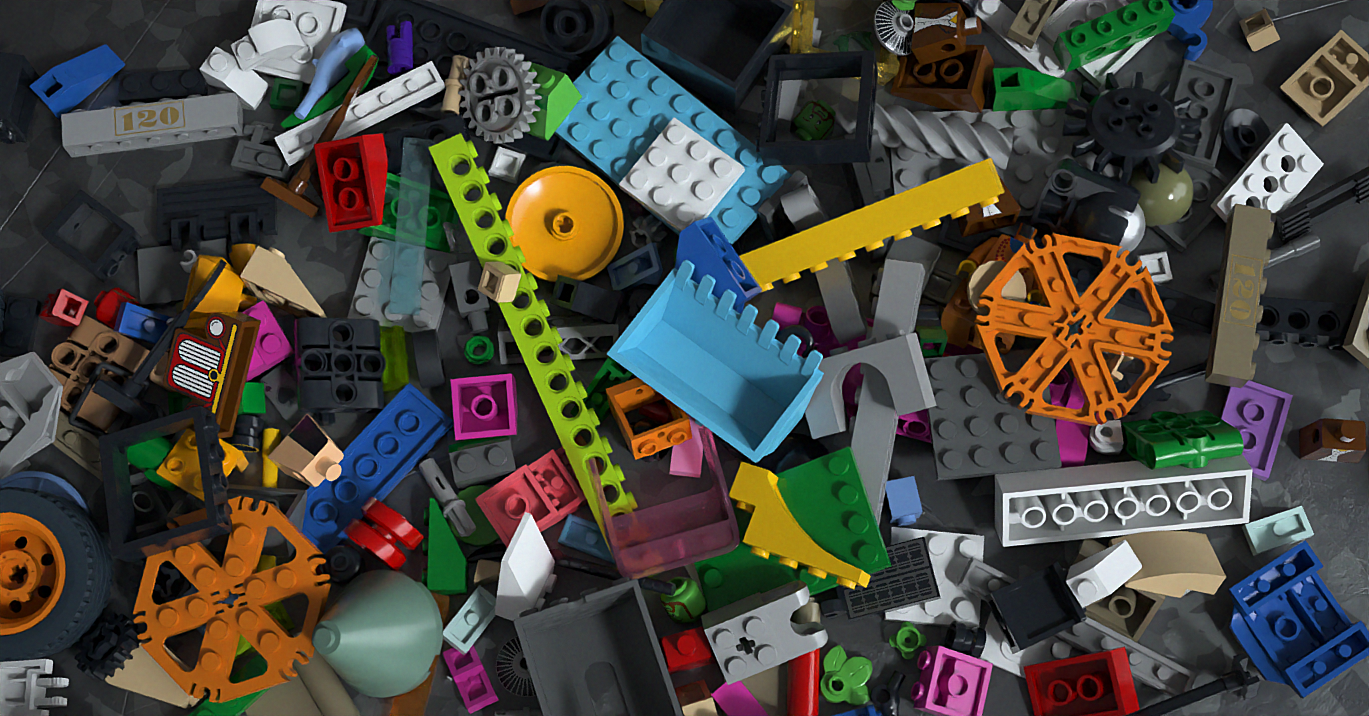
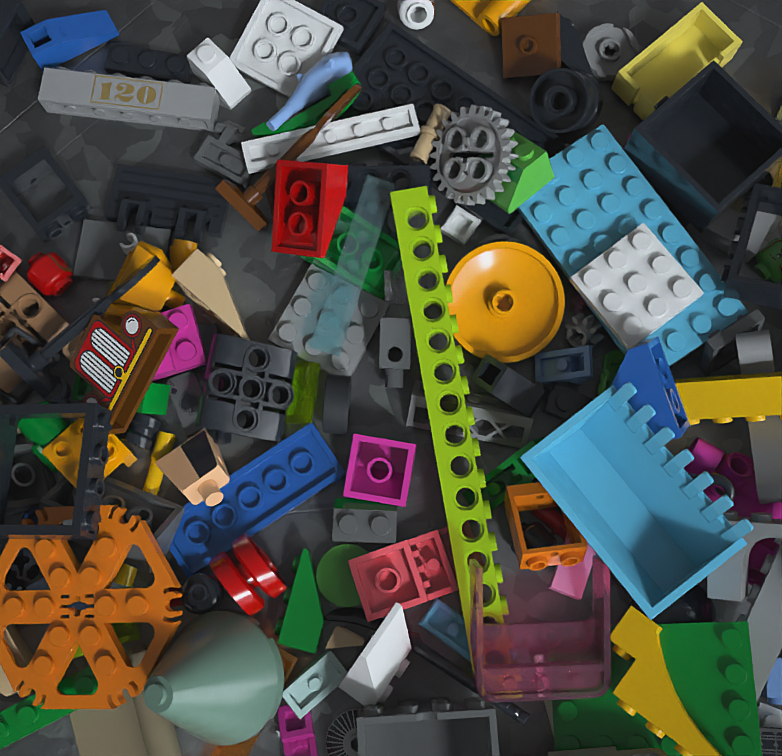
camera: 15 degrees right, 5 degrees up
blue plate [113,302,172,348] -> none
white brick [230,19,305,72] -> none
dark green plate [269,78,306,112] -> none
dark purple hinge [386,21,413,76] -> none
light grey axle [419,458,476,537] -> none
green plate [464,335,494,365] -> none
tan slope [478,262,522,303] -> none
bright green head [660,576,706,624] -> none

